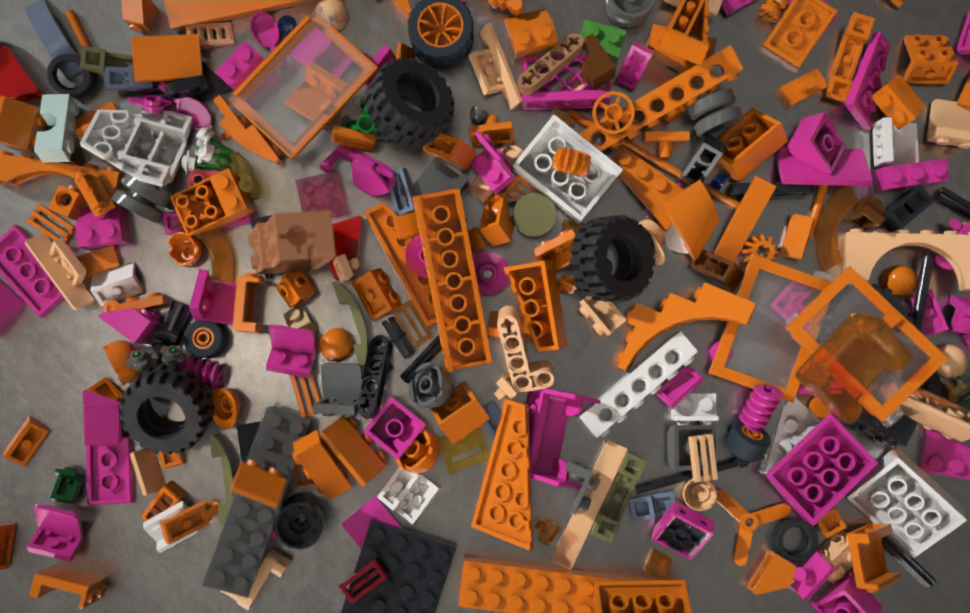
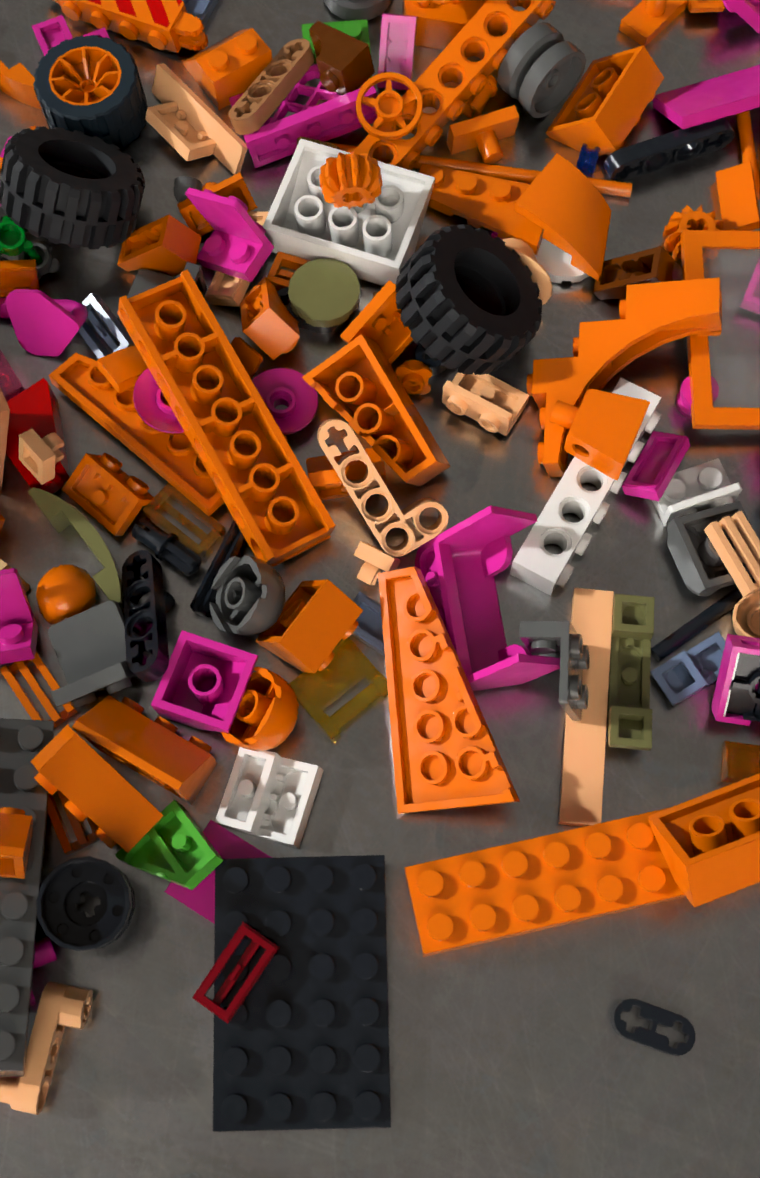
camera: 15 degrees left, 15 degrees down
clear orange tile [534,520,562,546] -> none
black brick [680,133,725,184] -> none
orange tile [713,176,777,262] -> none
dark pink slope [787,112,846,174] -> none
none -> bright green wing [115,799,224,890]
none -> orange torso [549,389,650,481]

